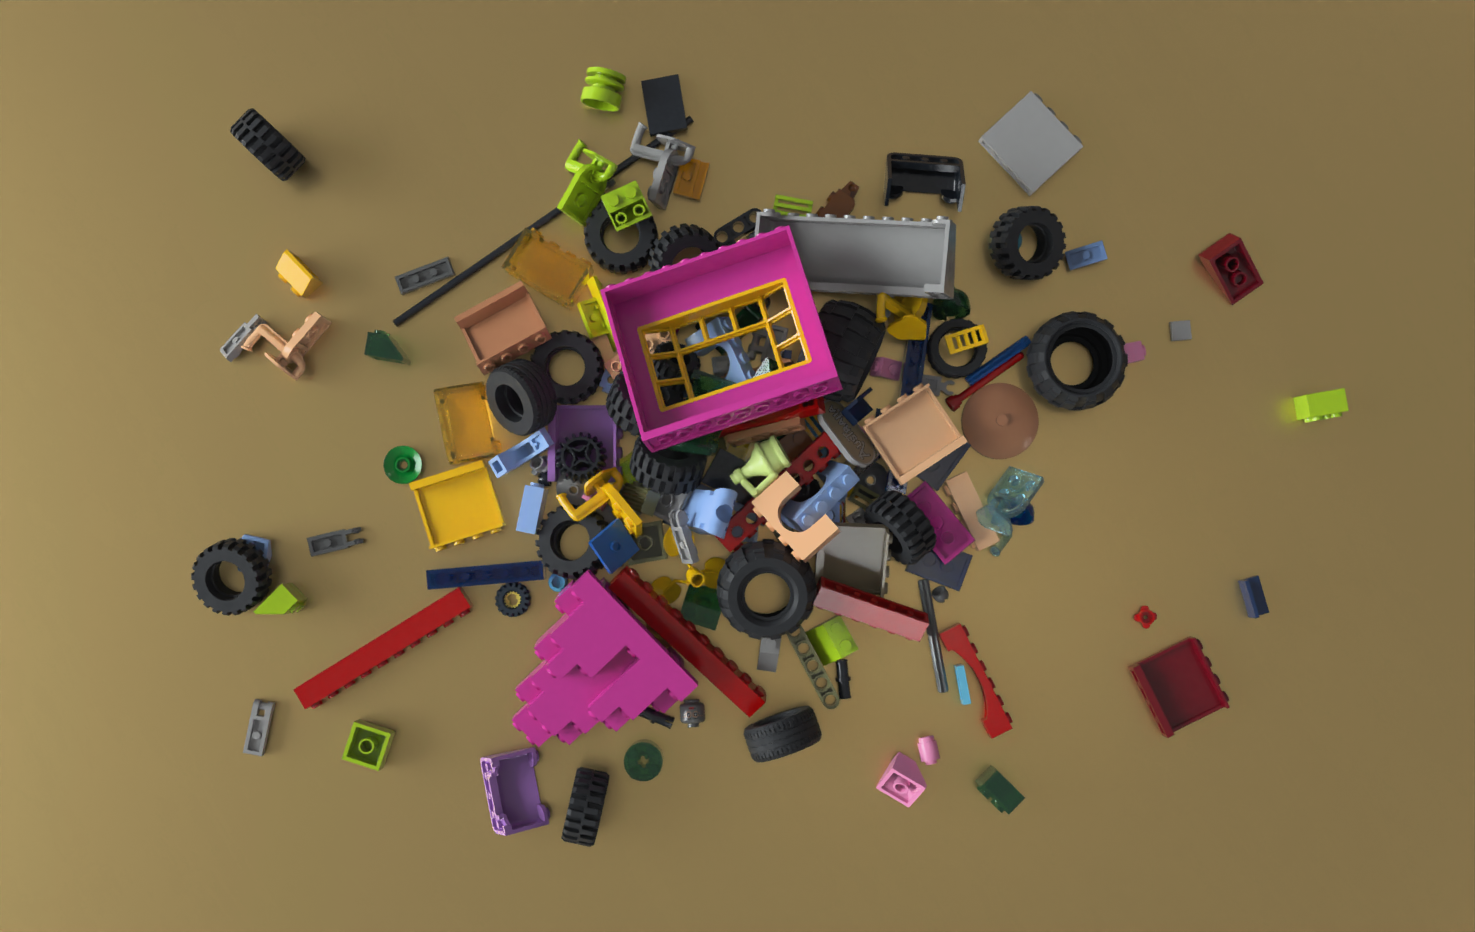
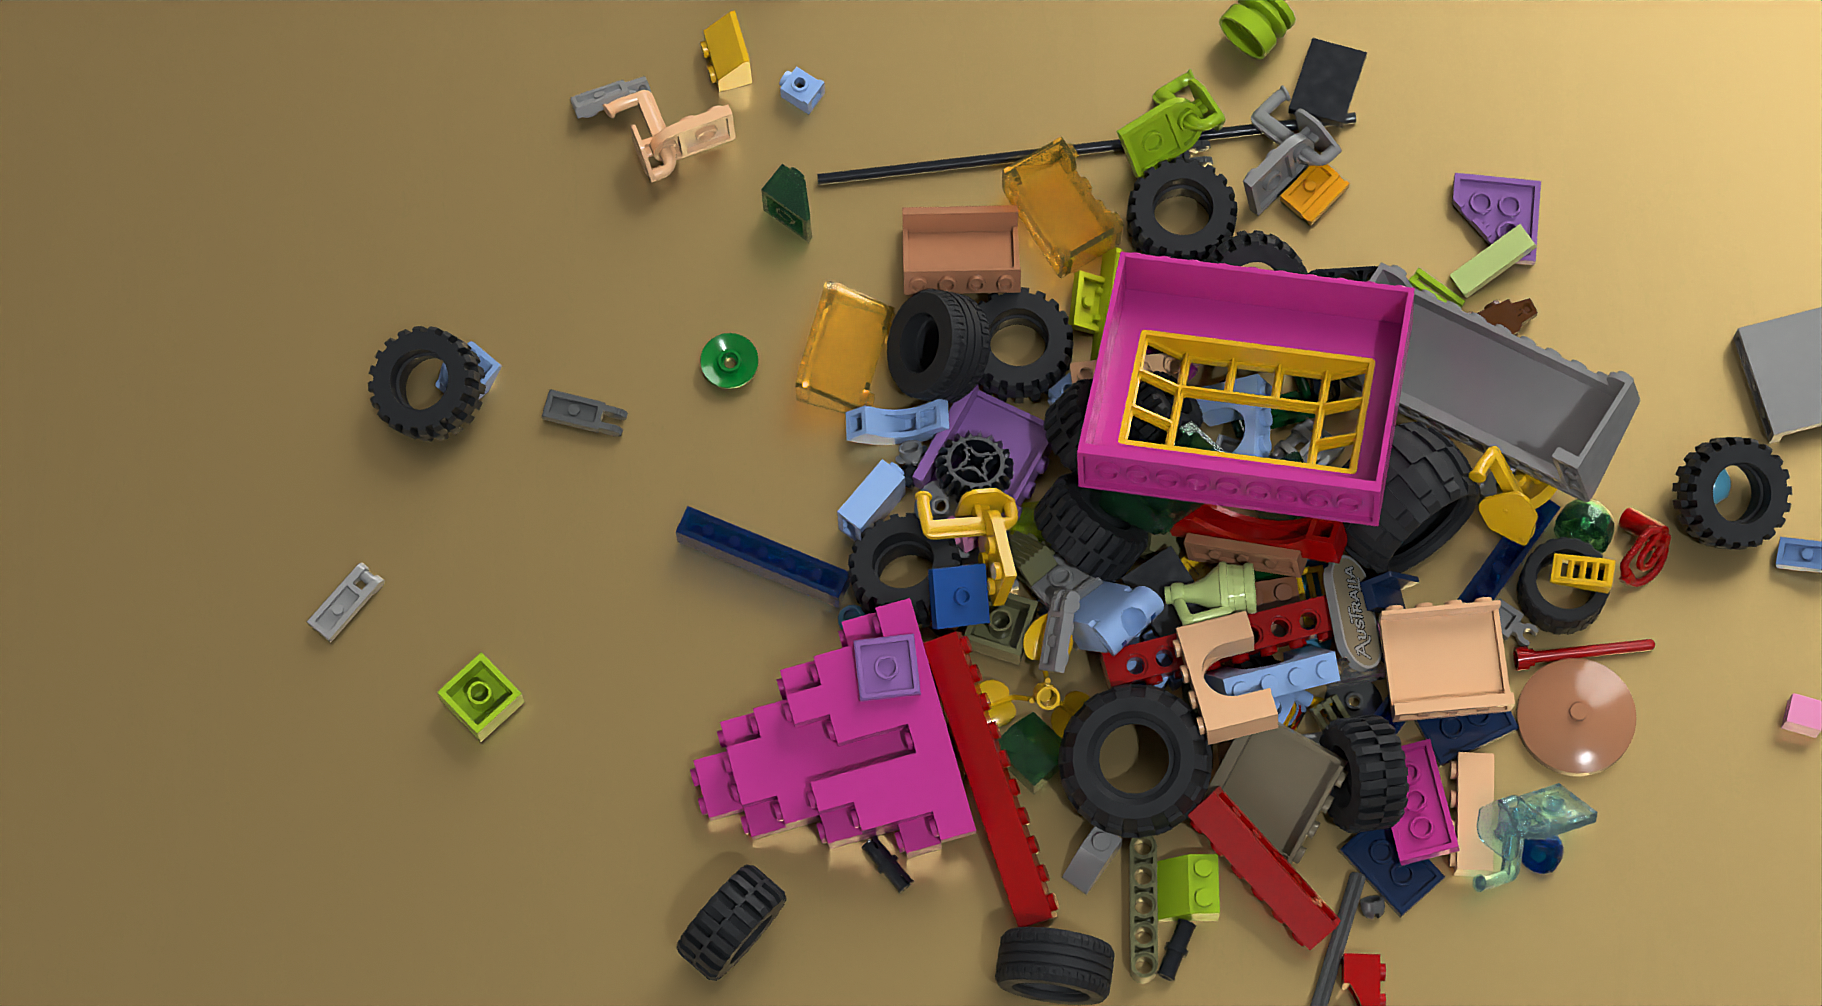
camera: 30 degrees right, 15 degrees down
lime slope [253,583,308,614] -> none
red brick [293,587,473,709] -> none
dark grey tile [395,257,456,295] -> none
yellow panel [409,460,506,552] -> none
medium lavender windscreen [480,747,550,836] -> none
black bush [495,582,531,617] -> none
lime slope [600,180,652,232] -> none
clear green brick [624,739,664,781] -> none
dark grey head [679,699,705,728] -> none
bright pink bracket [870,357,902,381] -> none
black windscreen [884,152,966,212] -> none
blue axle [965,336,1031,386] -> none
black tyre [1026,311,1128,411] -> none
none -> light blue brick [779,66,825,115]
none -> medium lavender tile [854,634,921,702]
none -> yellowish green slope [1450,224,1537,298]
none -> medium lavender plate [1452,173,1541,265]
none -> red piece [1619,507,1671,587]

